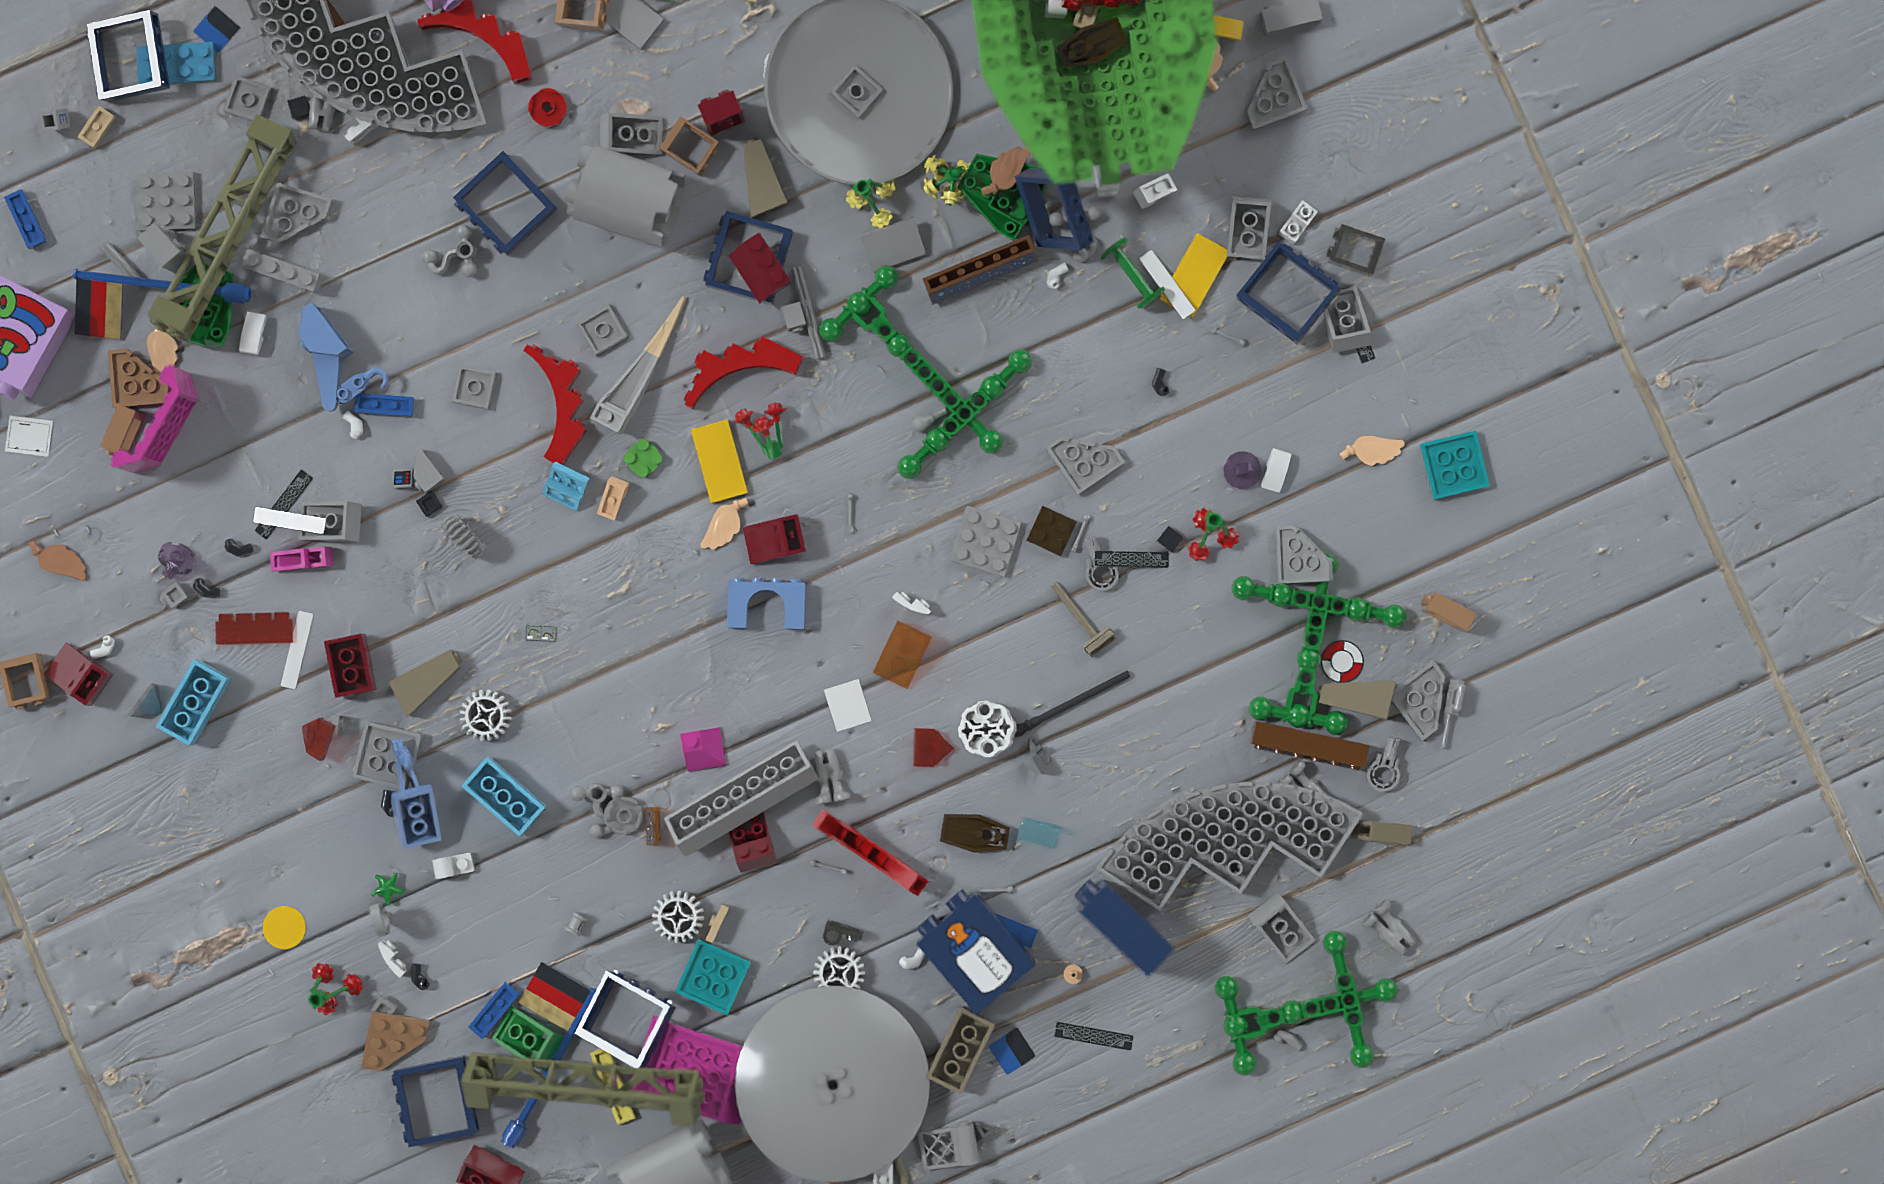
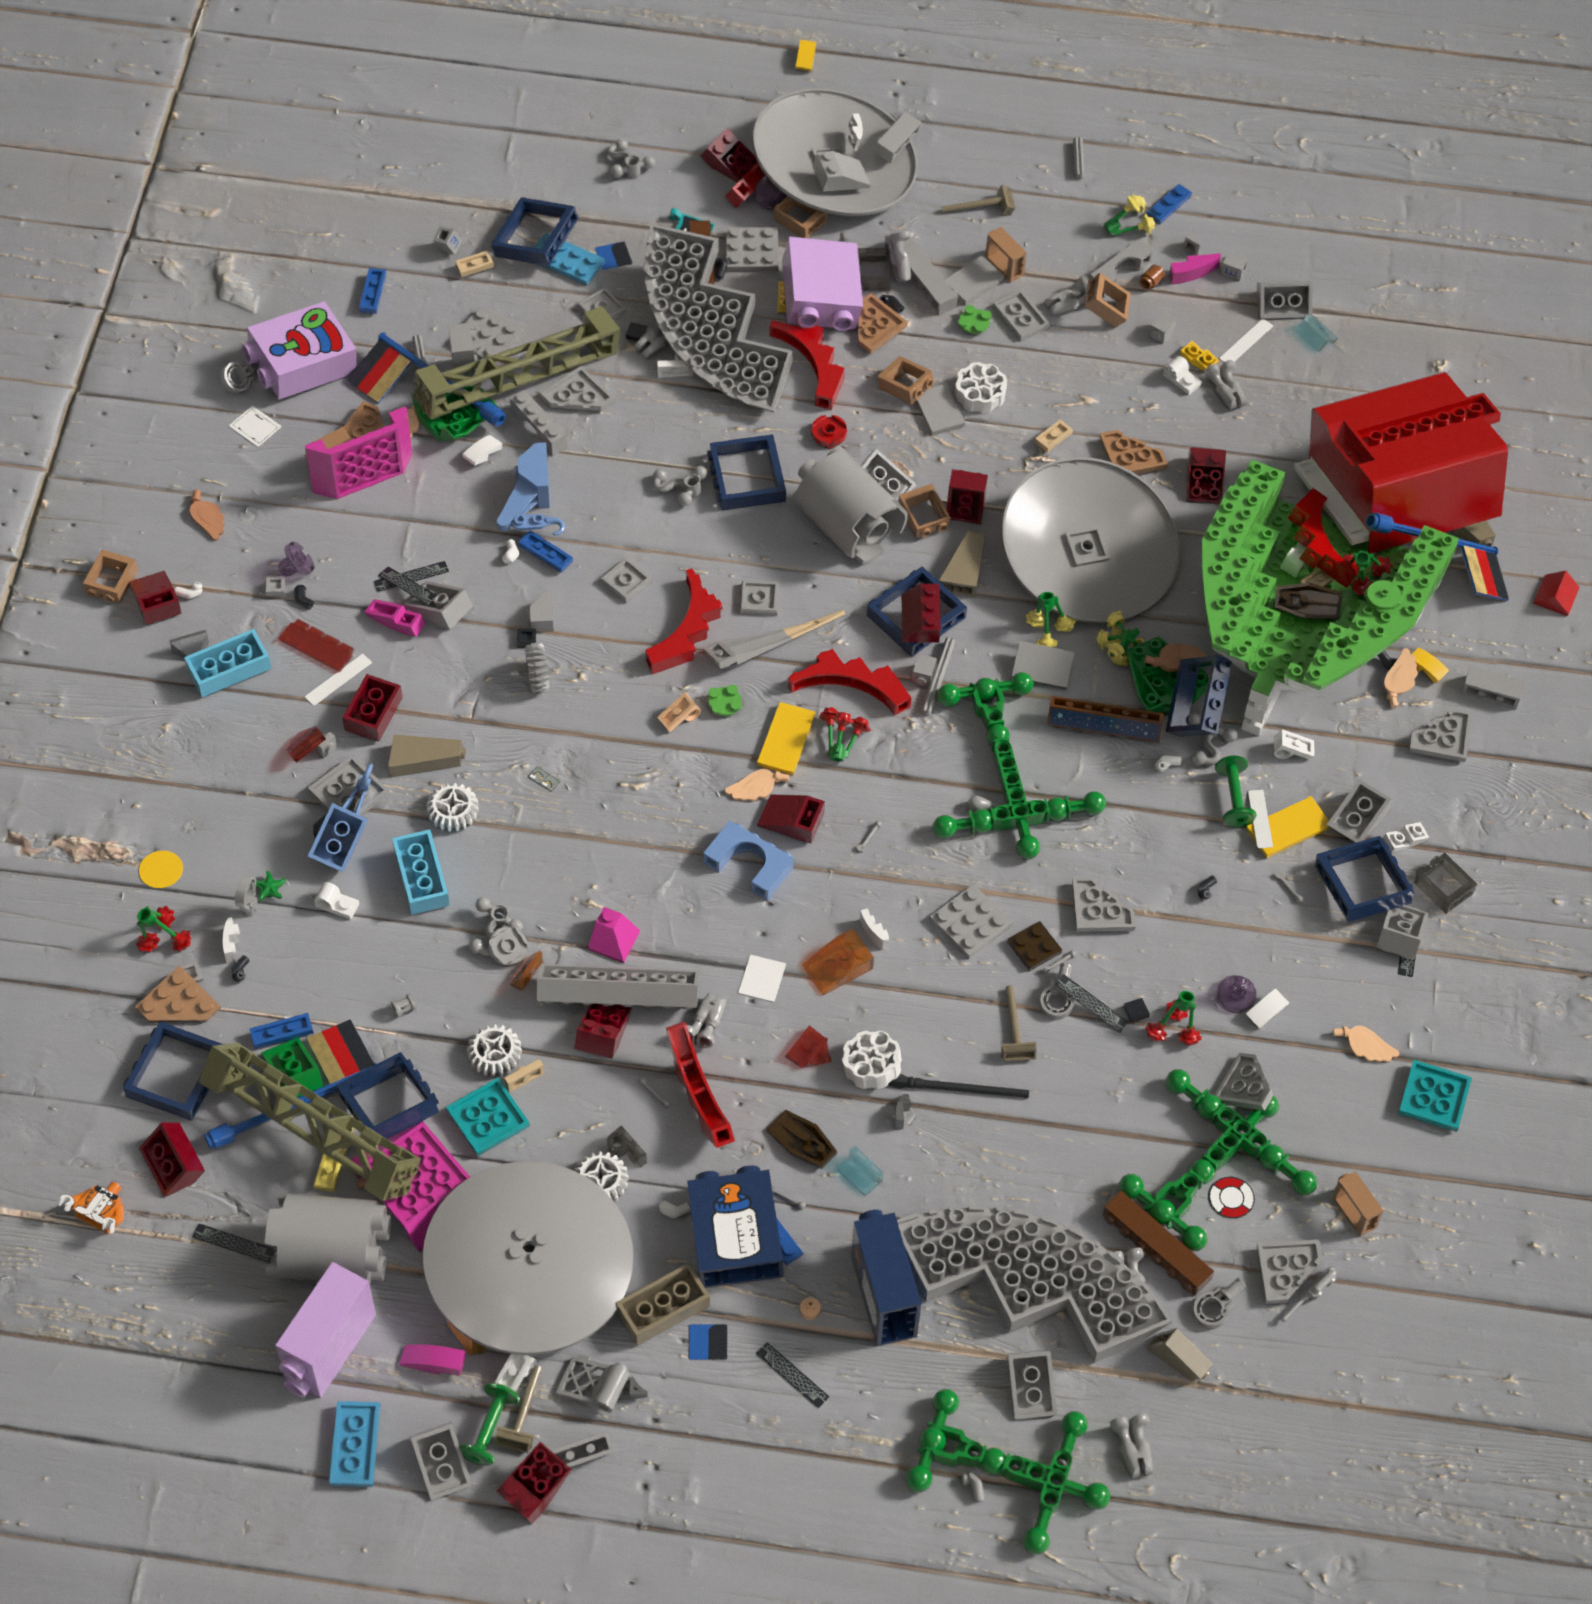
camera: 30 degrees right, 30 degrees down
black arm [224,539,254,557] -> none
slope [393,468,414,489] -> none
medium azure slope [542,462,590,511] -> none
dark tan slope [1317,681,1396,720] -> none

